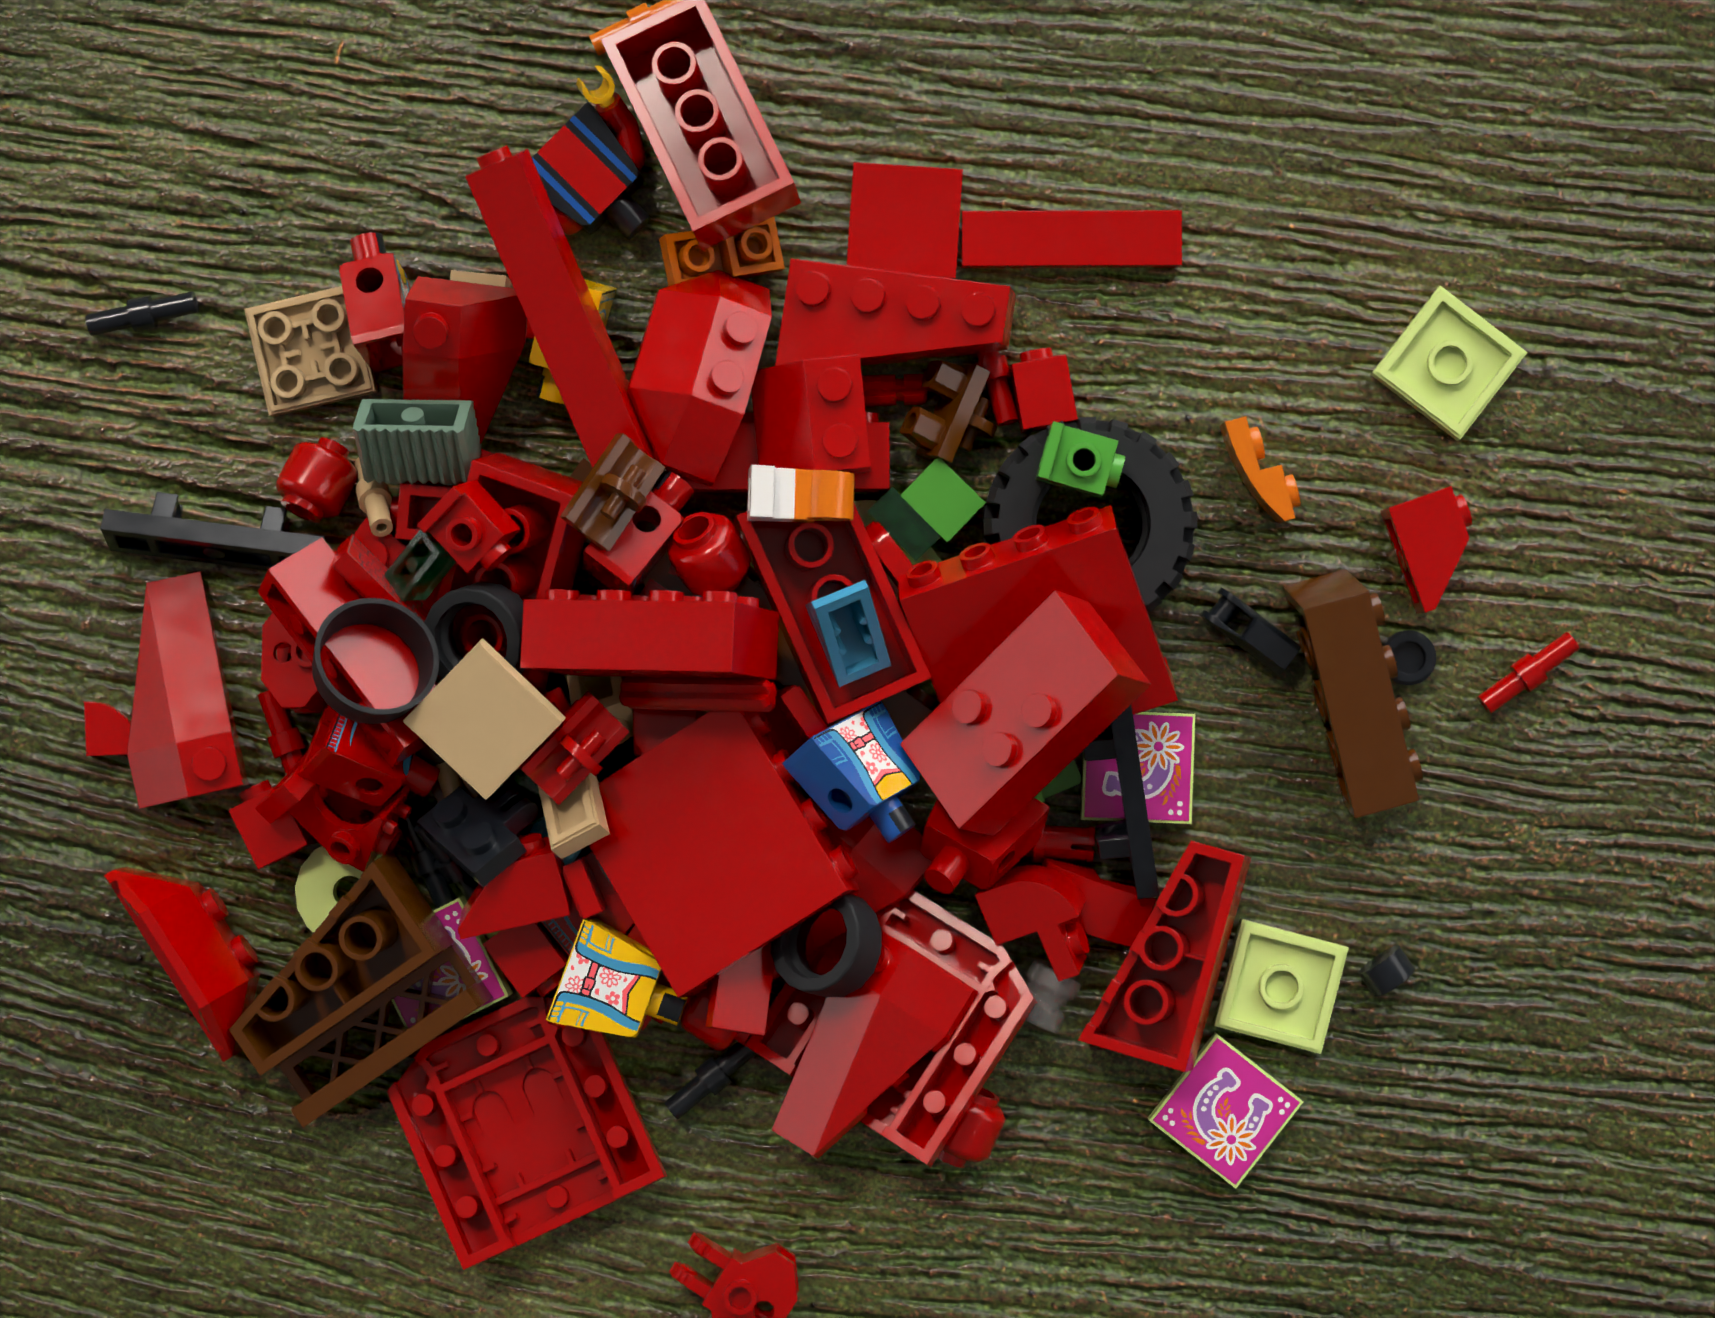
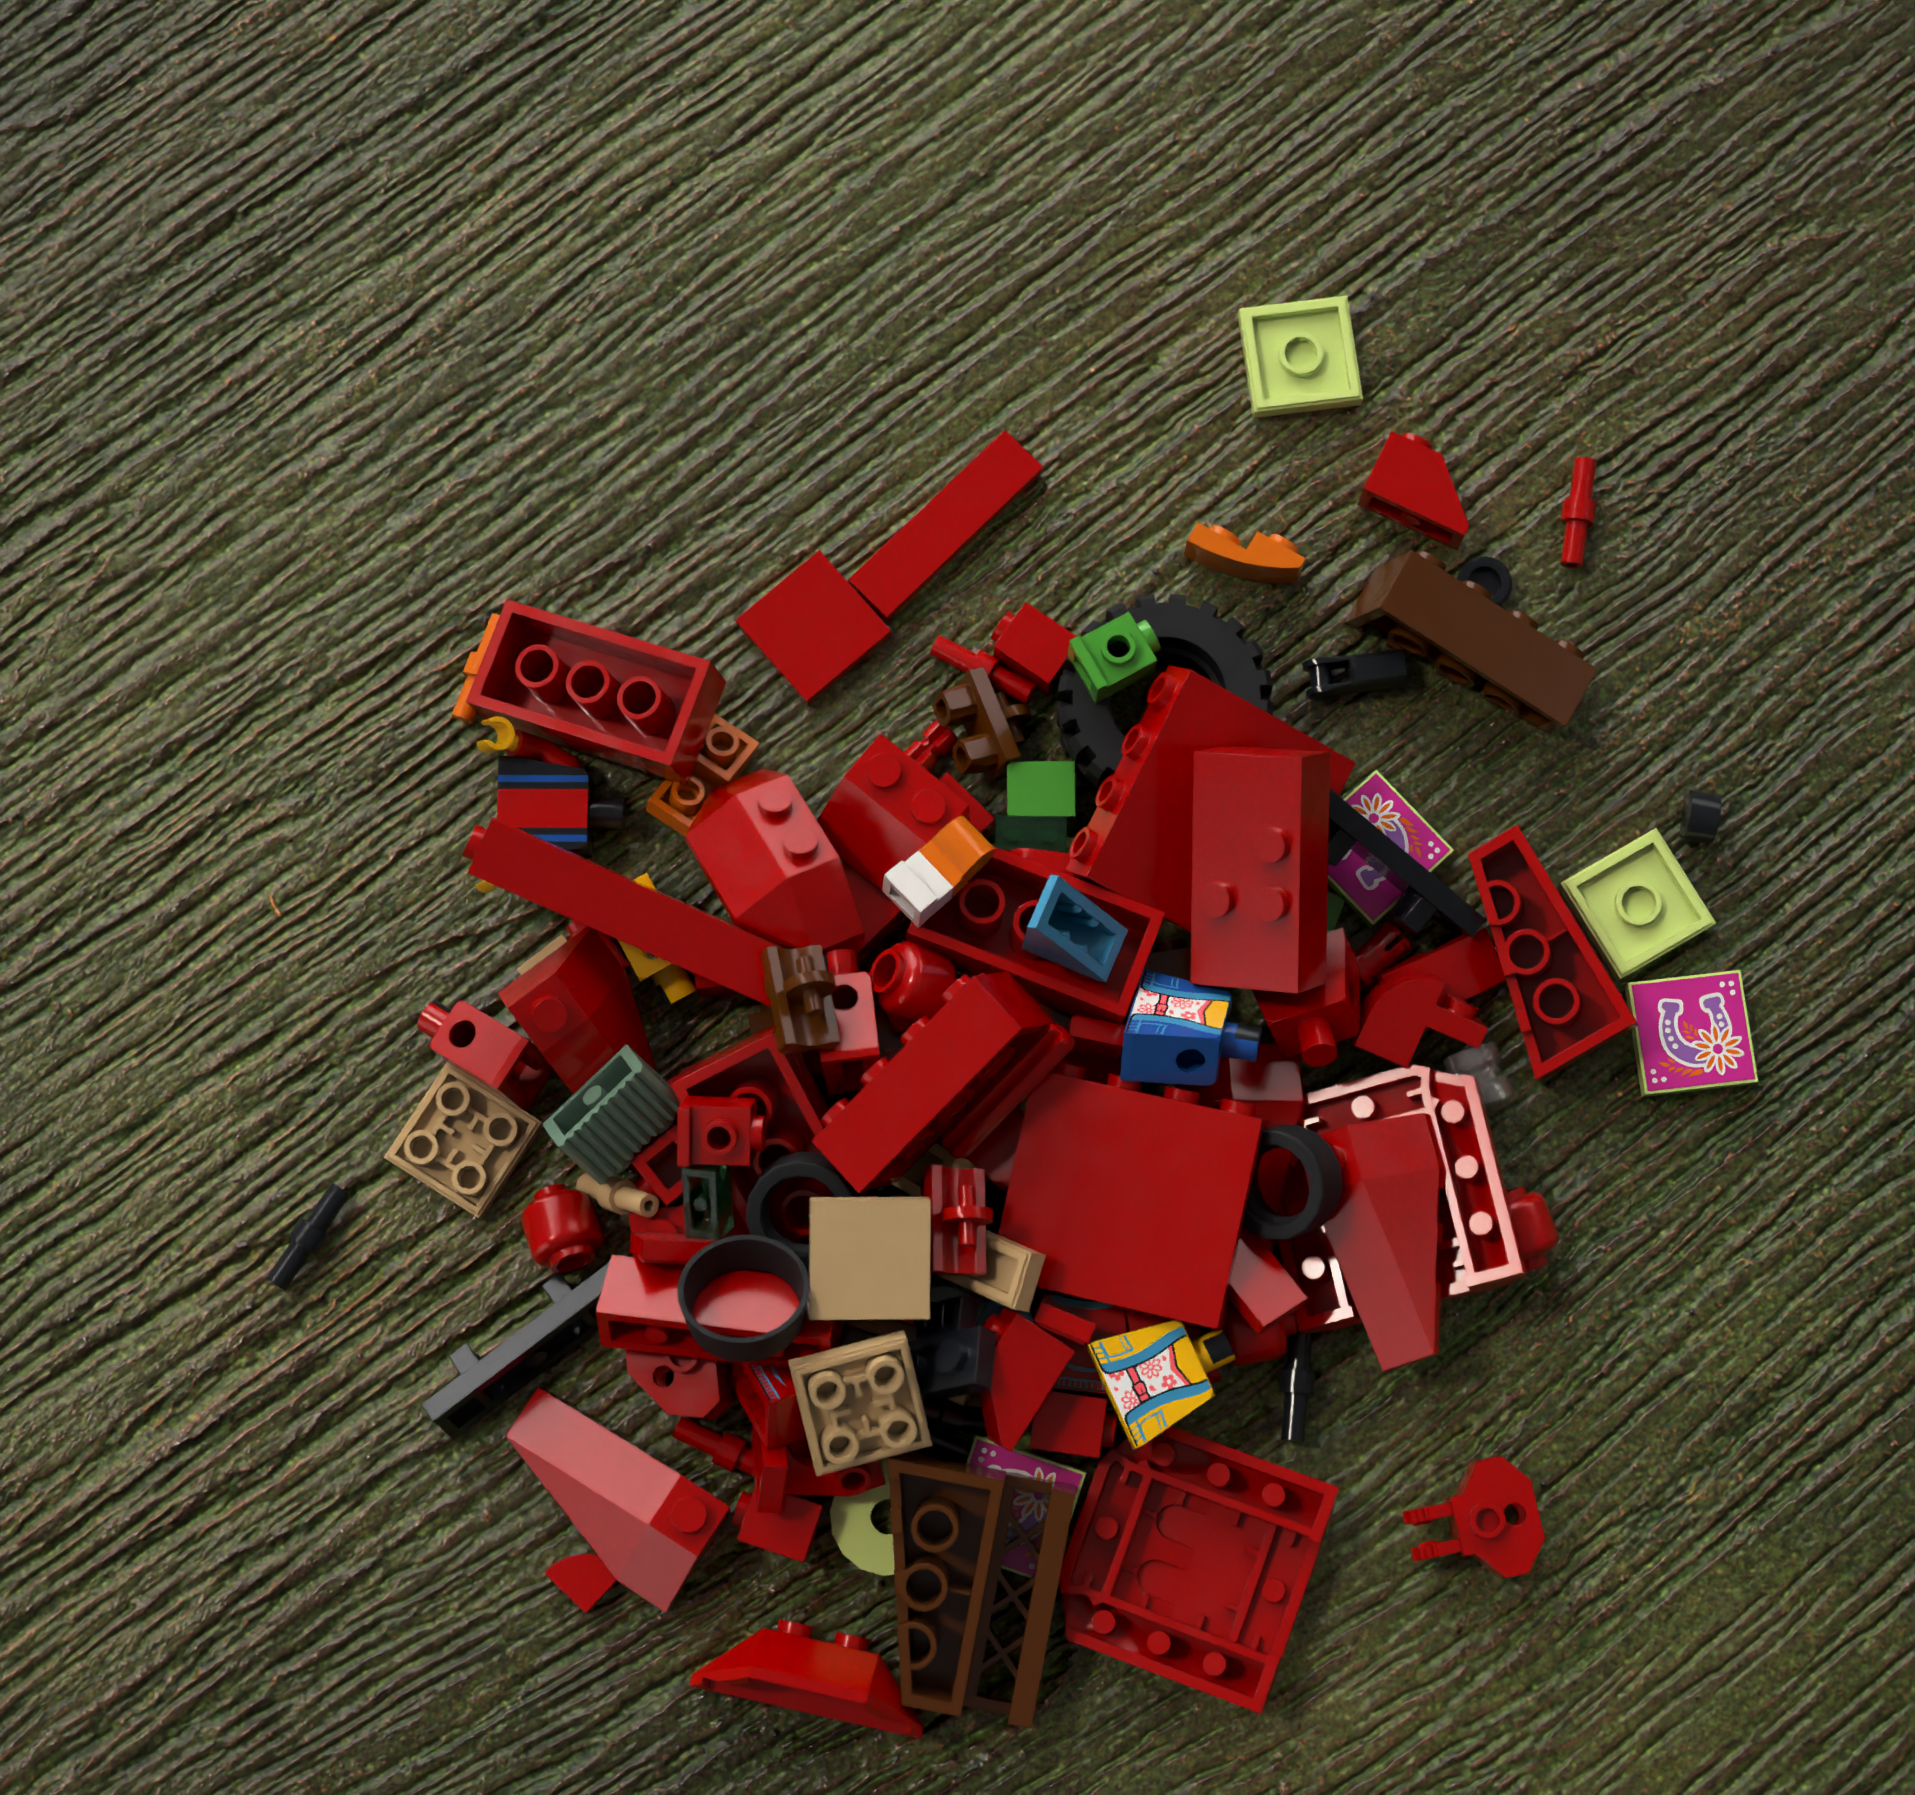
camera: 45 degrees left, 10 degrees down
red wedge [775,258,1016,366] -> none
none -> tan tile [788,1330,932,1476]

